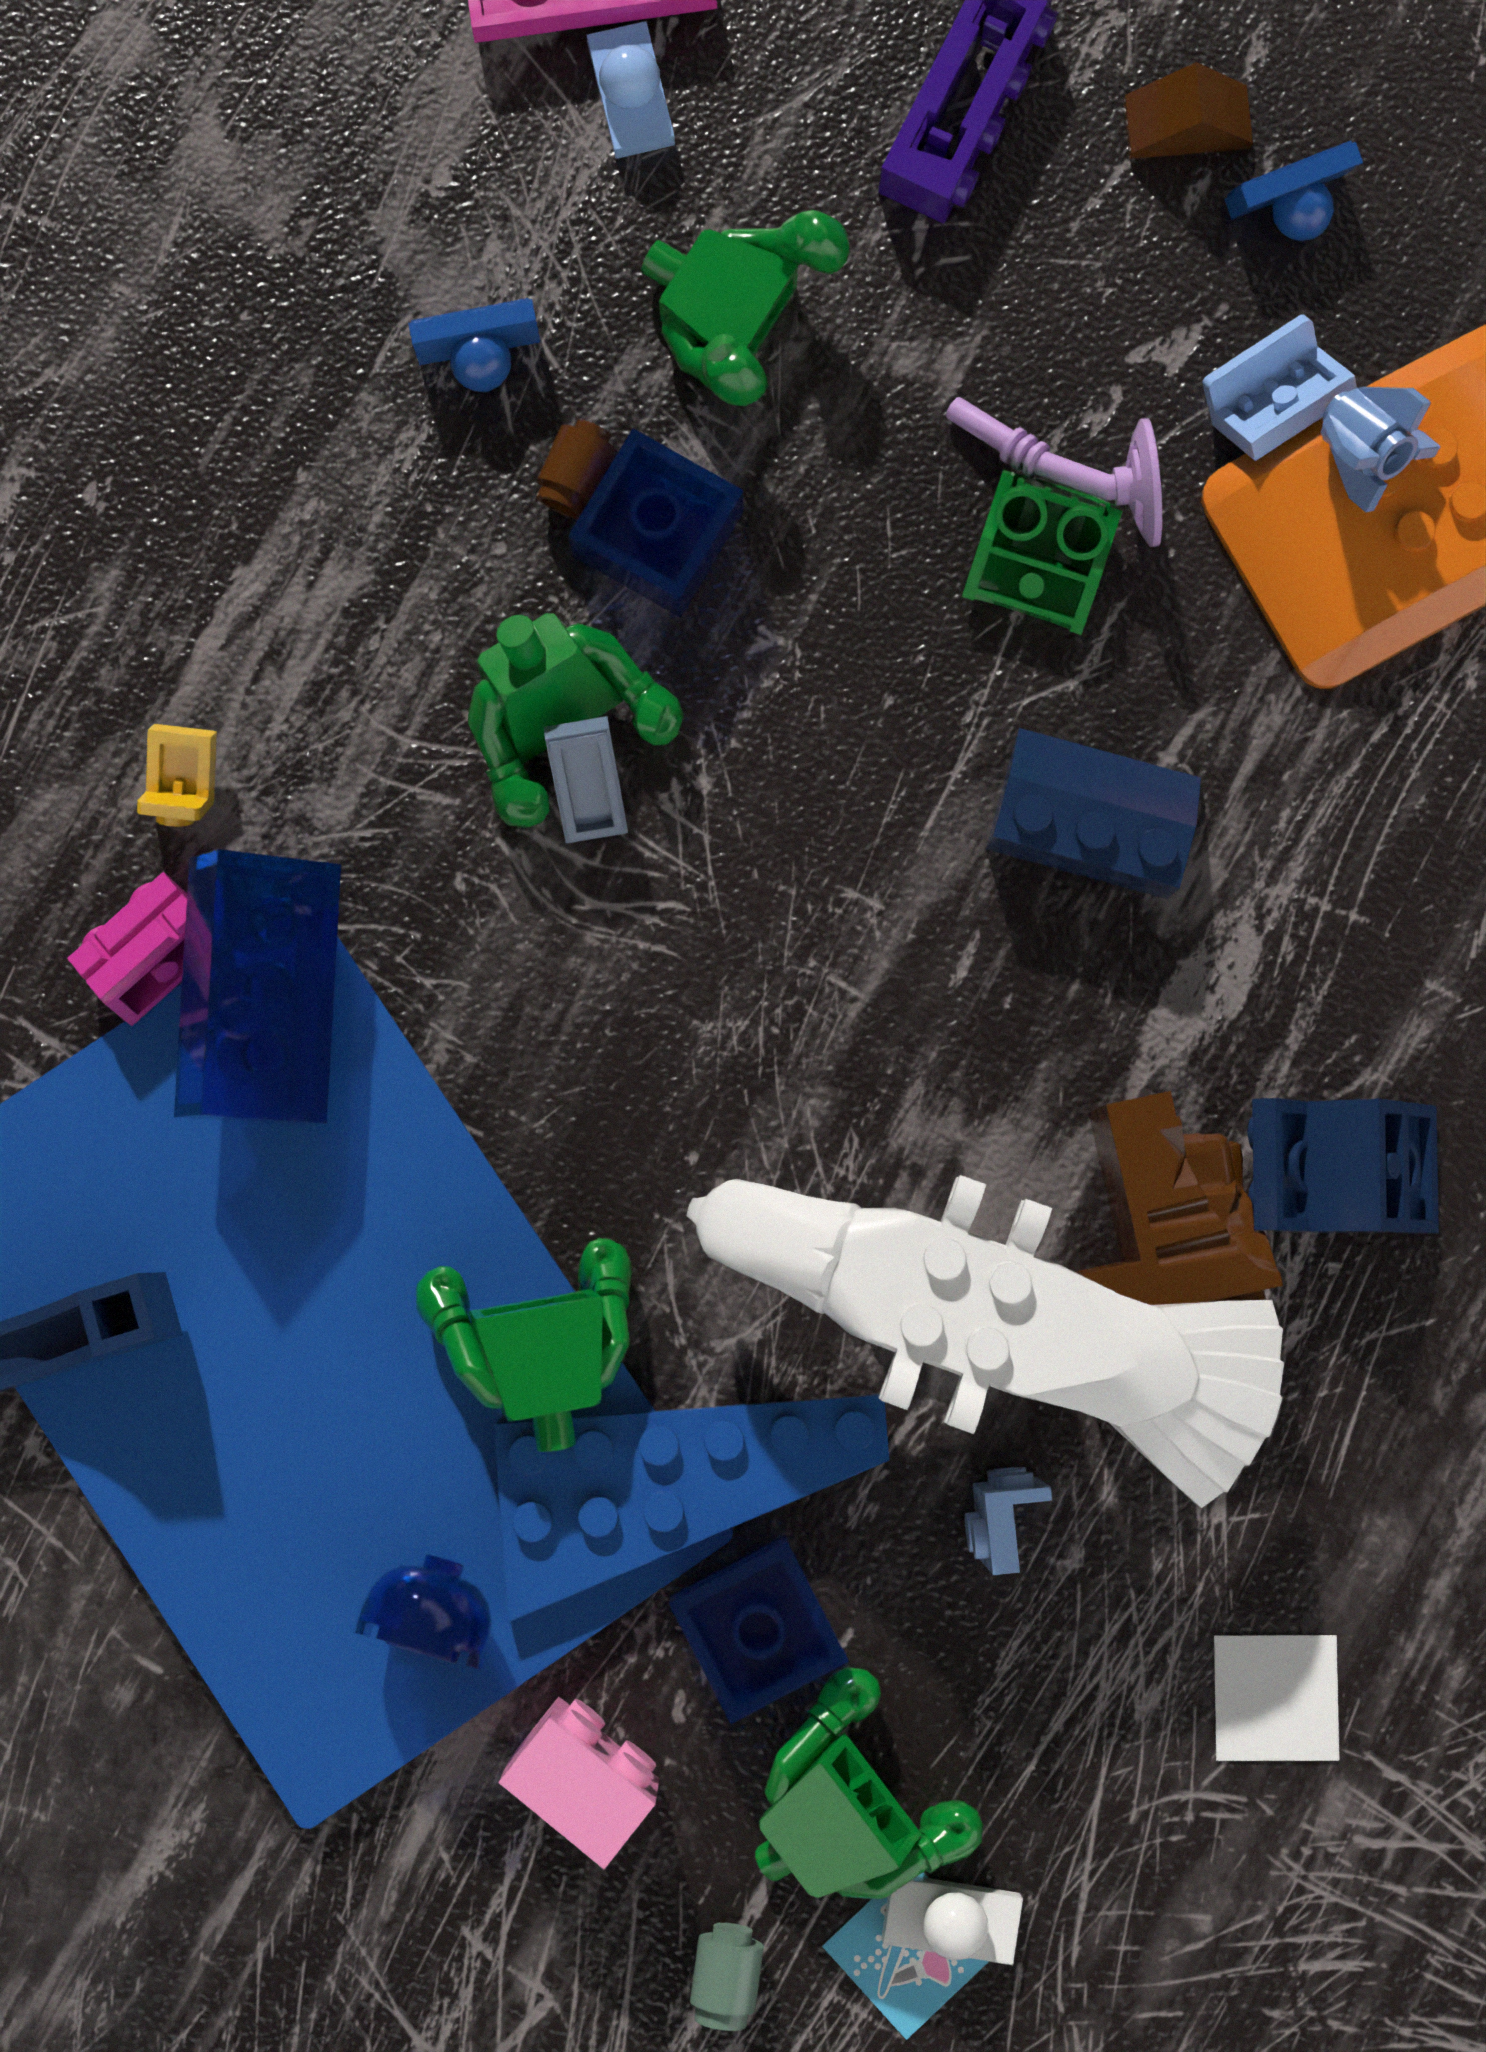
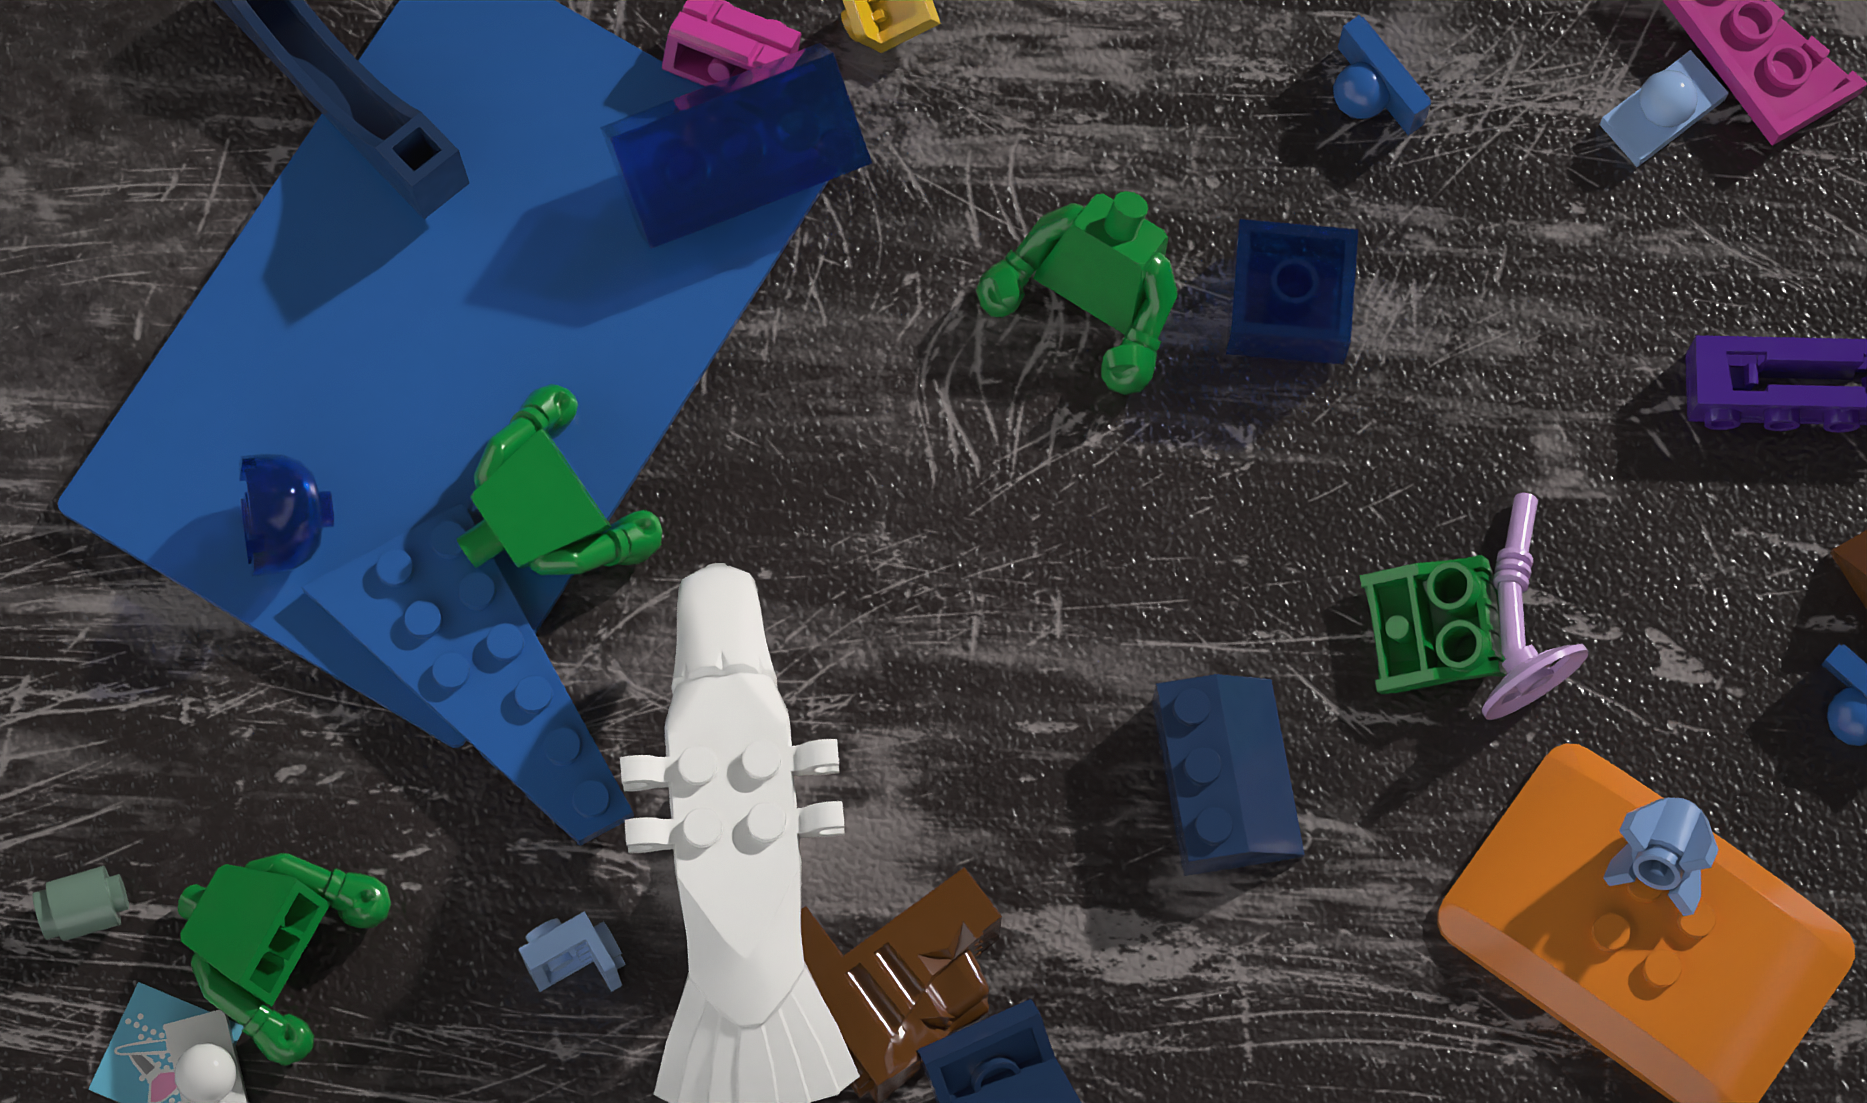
camera: 65 degrees right, 10 degrees down
bright pink brick [498,1696,659,1869] -> none
reddish brown brick [536,419,618,519] -> none
sand blue tile [544,716,628,843] -> none
green torso [641,210,850,406] -> none
clear blue brick [669,1534,849,1724] -> none
light blue bracket [1202,314,1357,461] -> none

